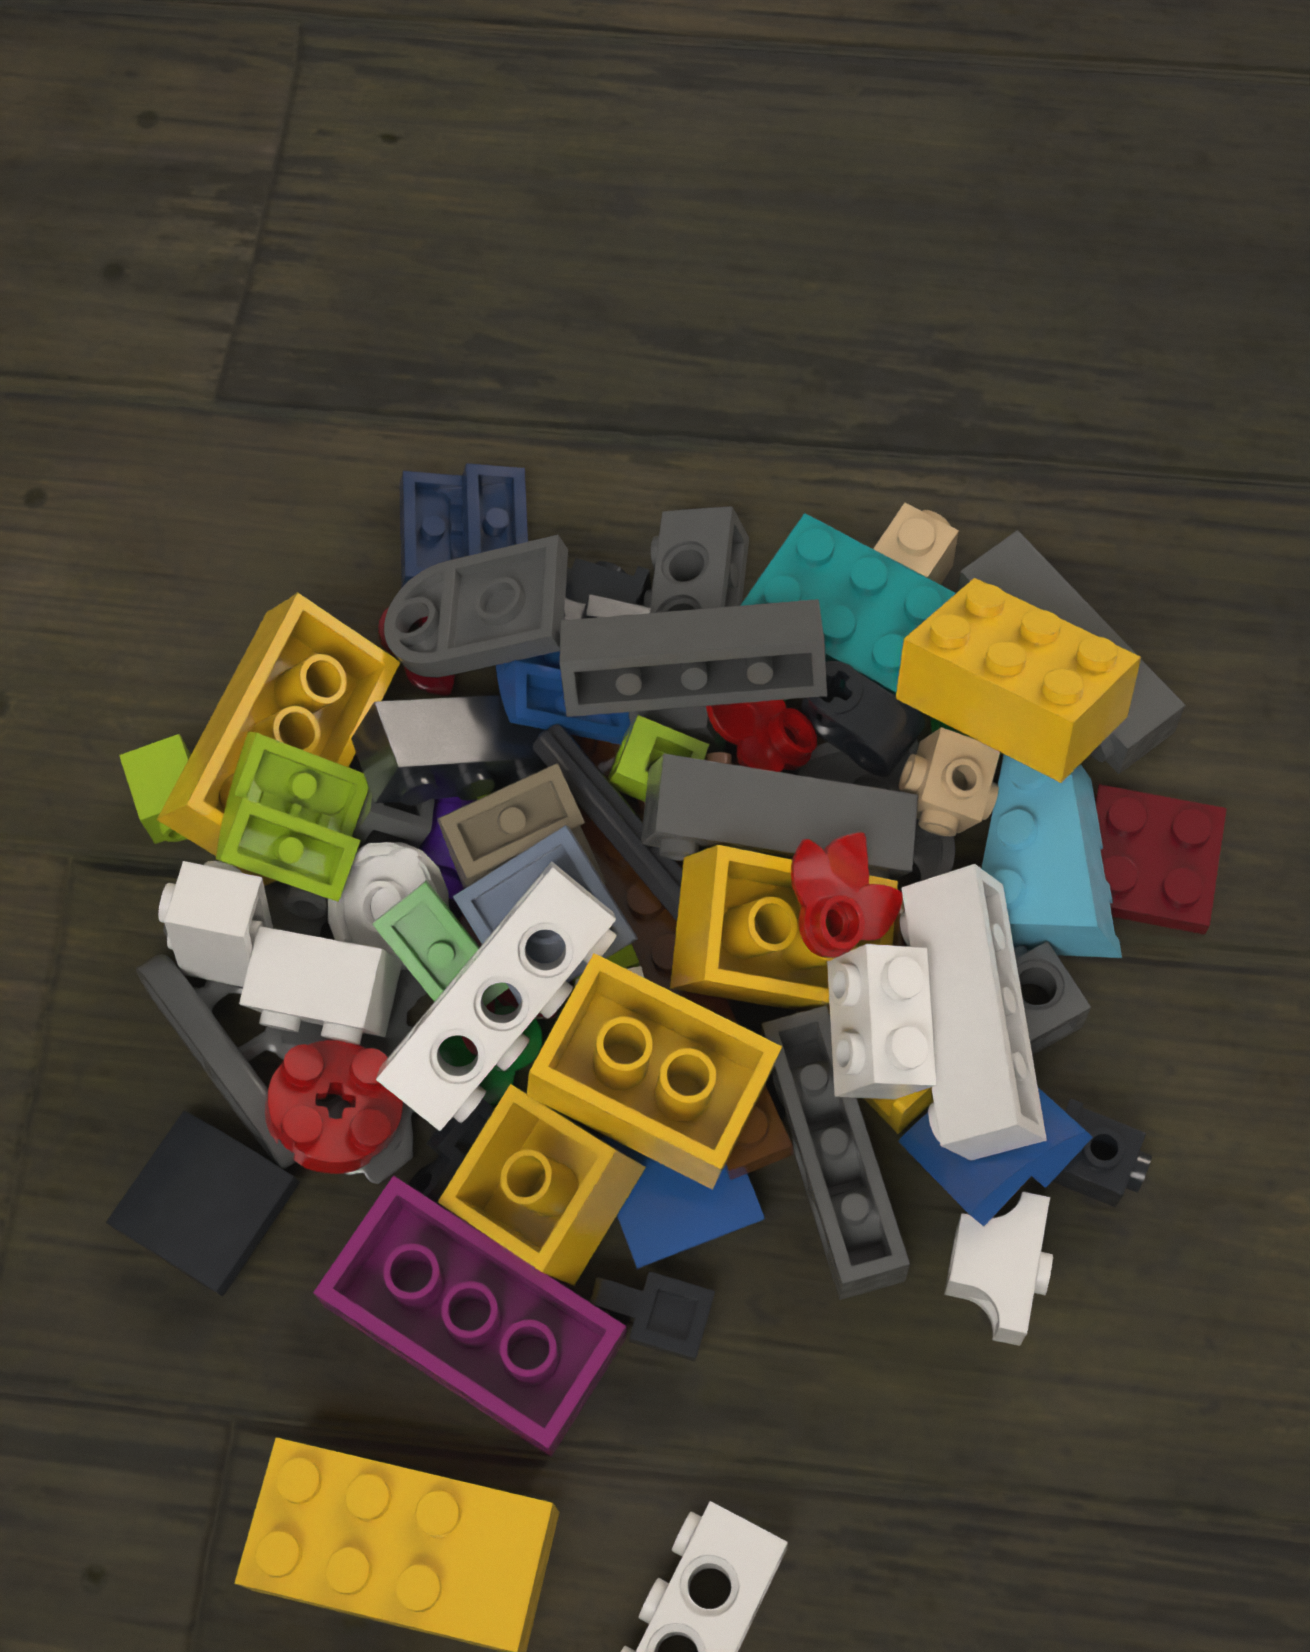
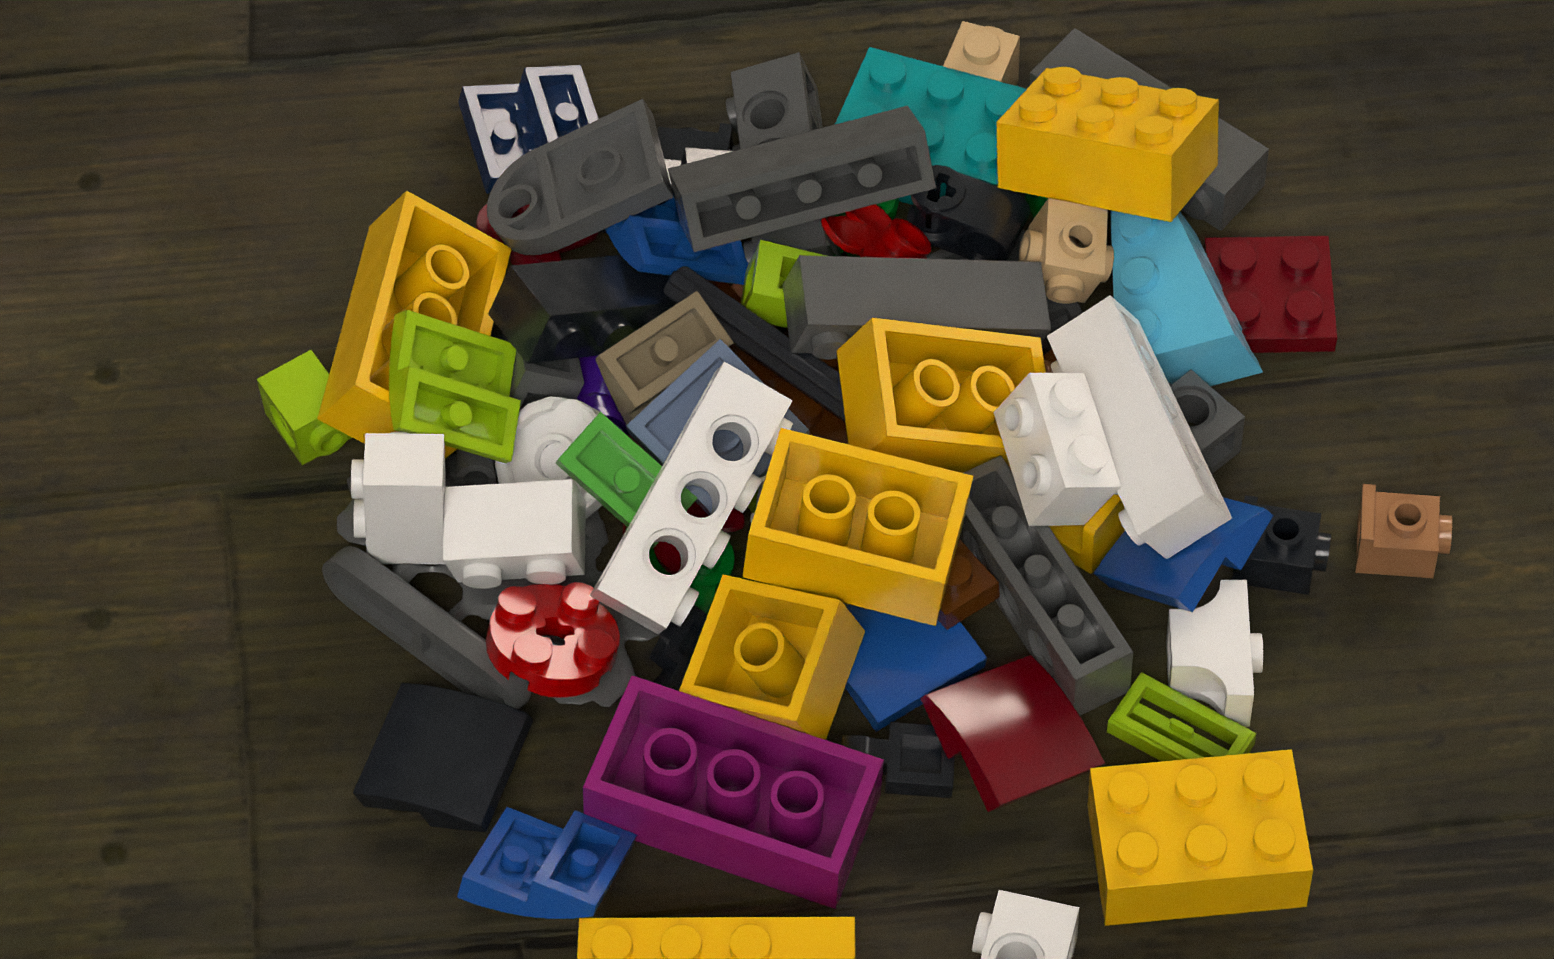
camera: 15 degrees left, 10 degrees down
red plate [791,832,903,958] -> none
none -> blue slope [457,807,637,919]
none -> dark red slope [920,655,1105,813]
none -> yellow brick [1087,749,1313,926]
none -> lime tile [1107,672,1256,761]
none -> medium nougat brick [1355,484,1452,578]

